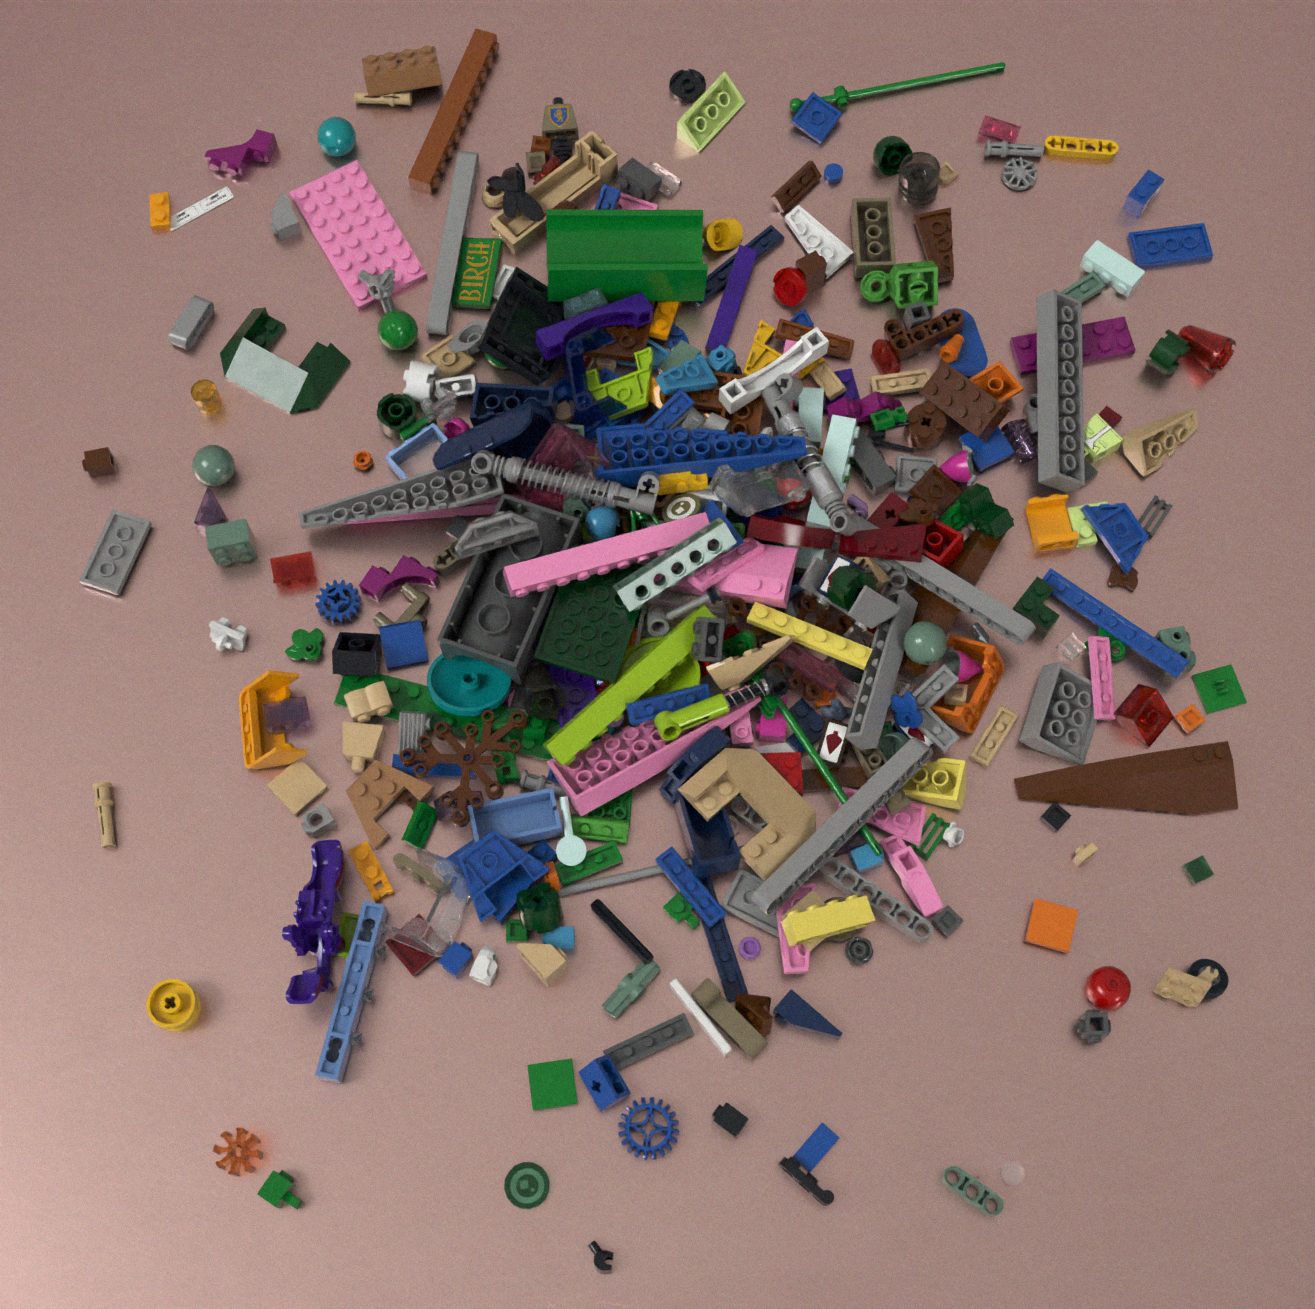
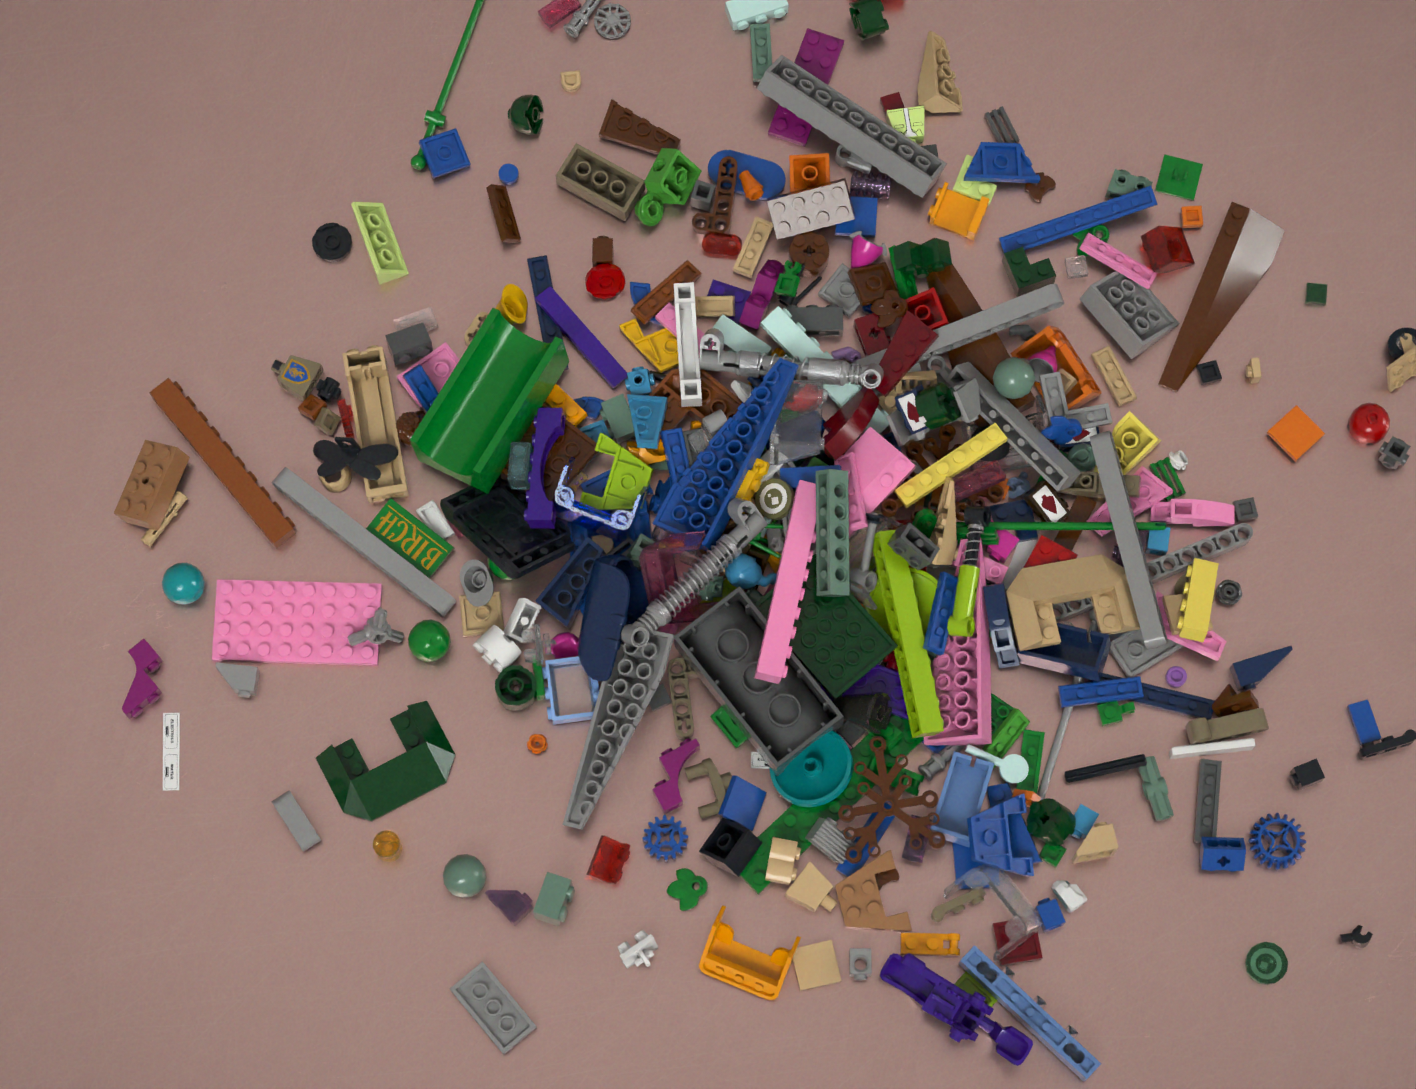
camera: 60 degrees left, 5 degrees up
reddish brown brick [82,447,116,478] -> none
light orange plate [149,192,172,231] -> none
brick [263,696,311,735] -> none
green plate [401,801,439,850] -> none
light grey wedge [455,511,540,560] -> none
green tile [527,1058,578,1111] -> none
white wing [785,205,854,279] -> none
clear smoke wheel [898,152,940,205] -> none

